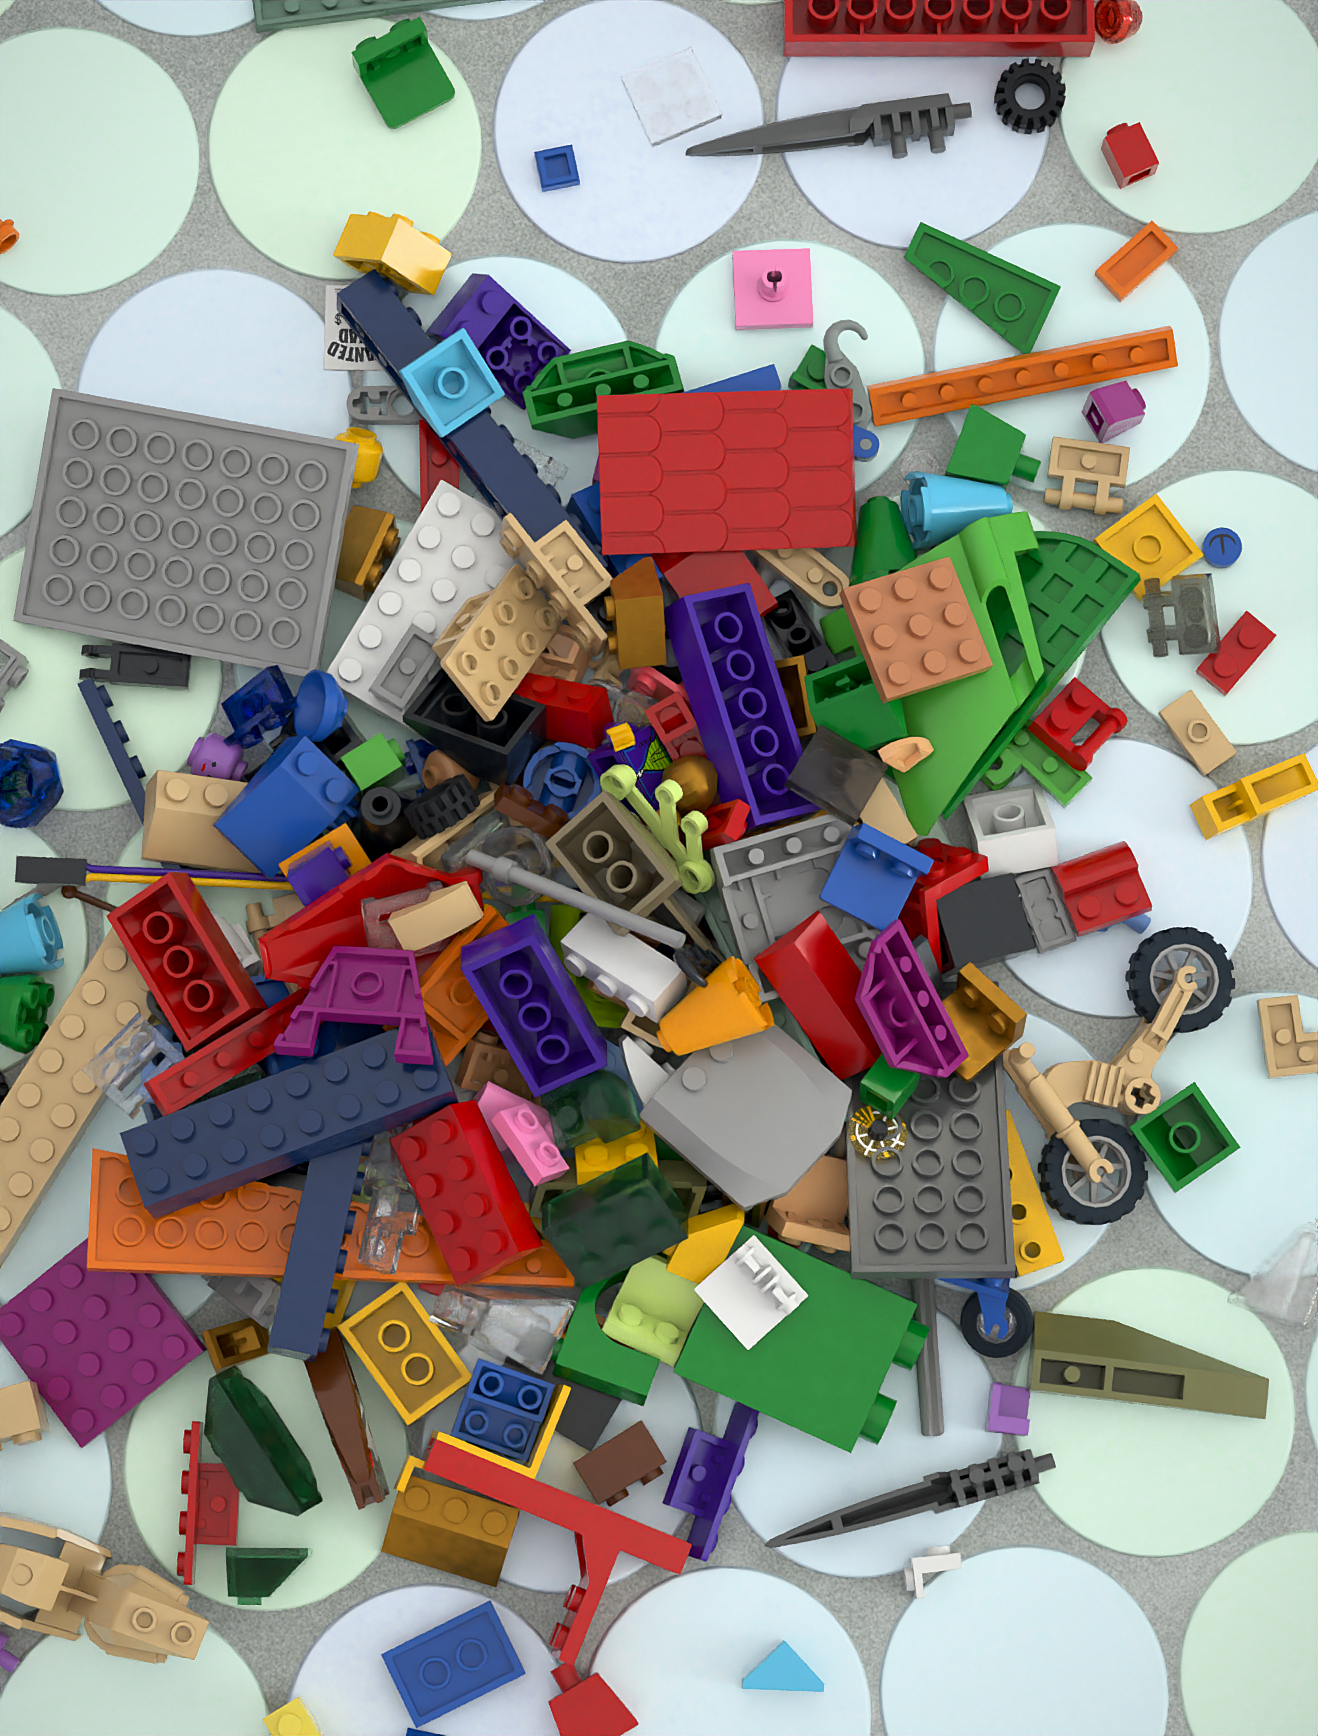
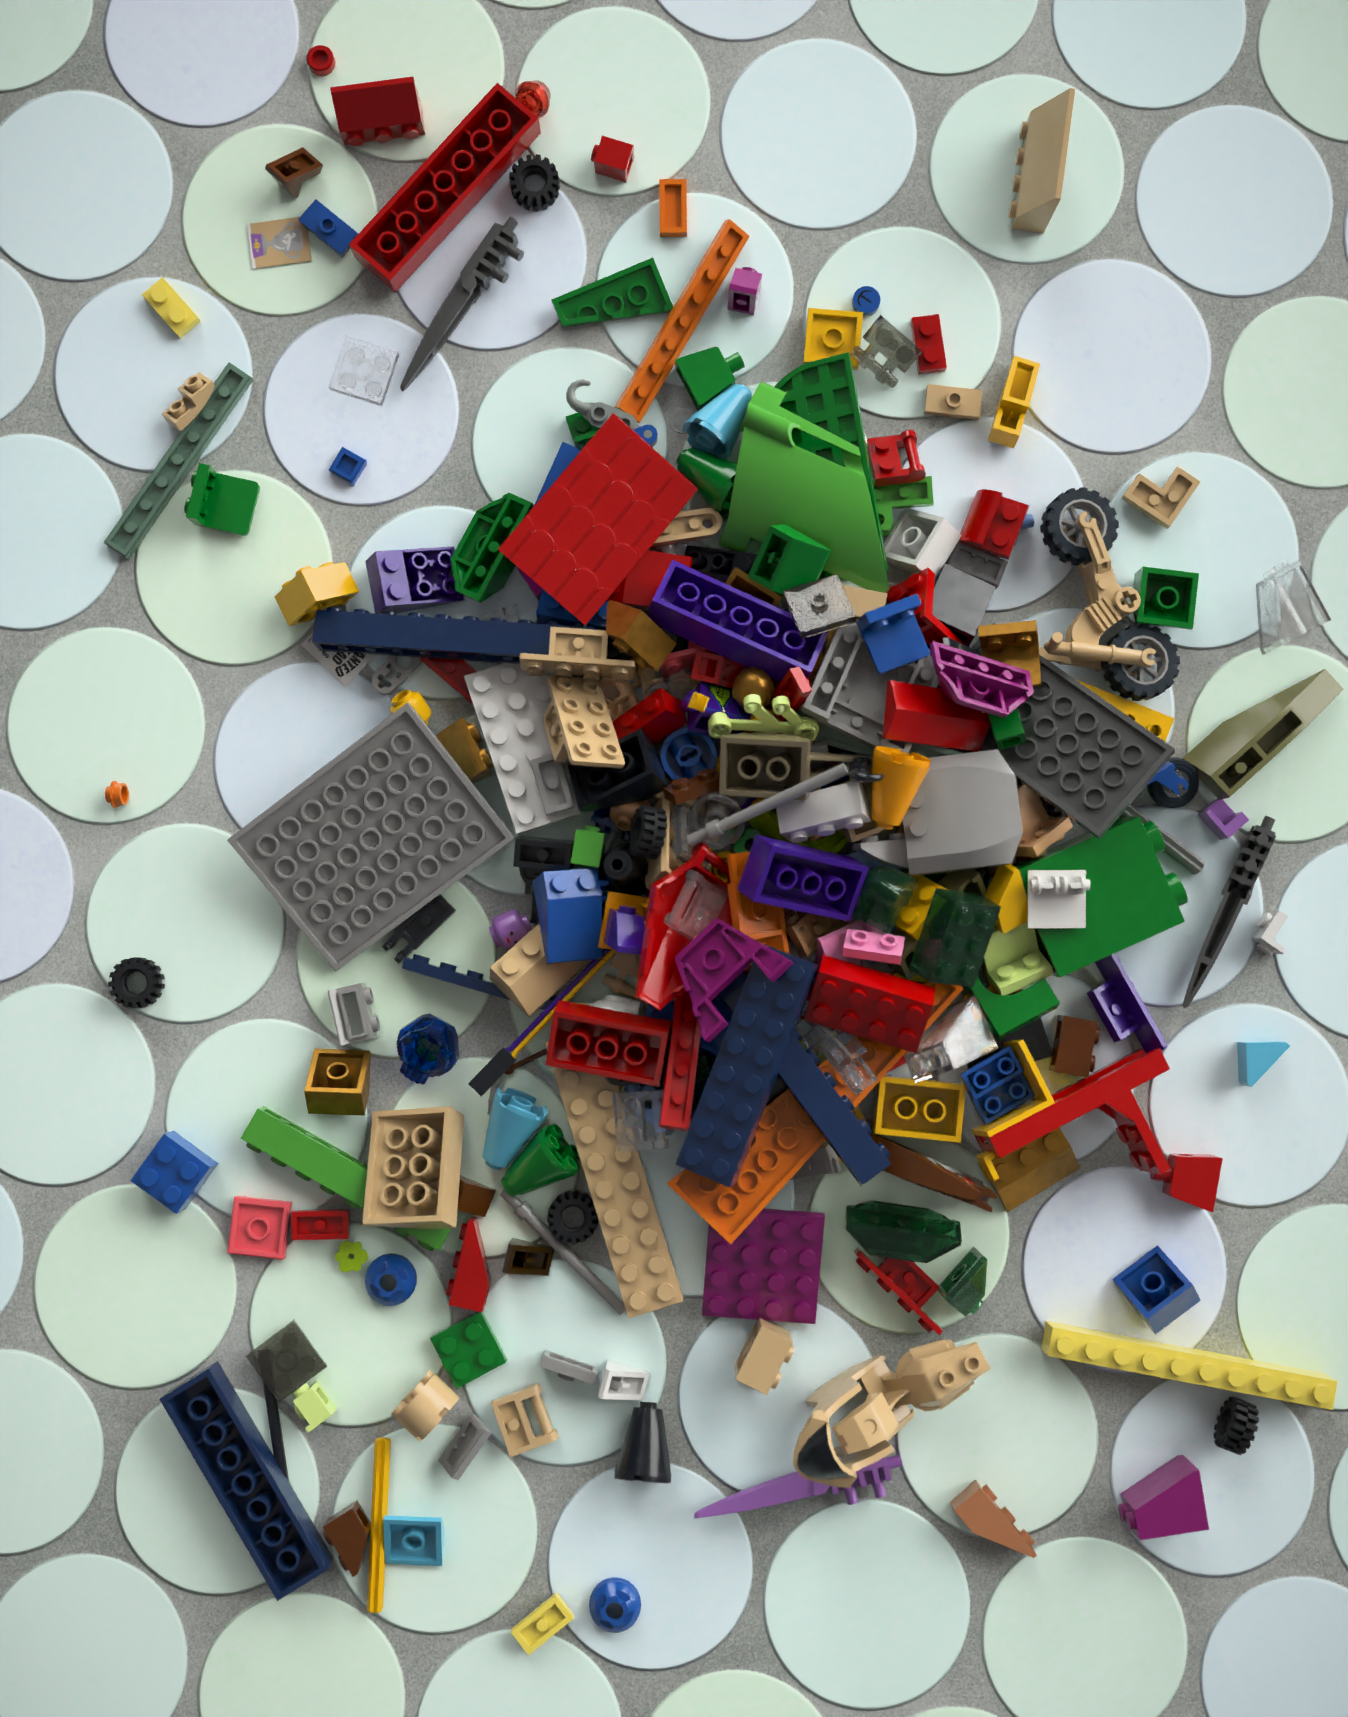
camera: 40 degrees left, 5 degrees up
pearl gold slope [202,1317,270,1374] -> none
clear blue bracket [221,665,298,749] -> none
blue piece [294,669,348,742] -> none
blue plate [381,1600,526,1728] -> none
tan slope [388,881,484,951] -> none
medium azure slope [399,328,505,438] -> none
bright pink tile [732,248,813,330] -> none
nougat plate [839,556,993,704] -> none
clear yellow piece [848,1105,908,1160] -> none
light nougat tile [878,737,934,773] -> none
tan plate [1043,436,1130,516] -> none

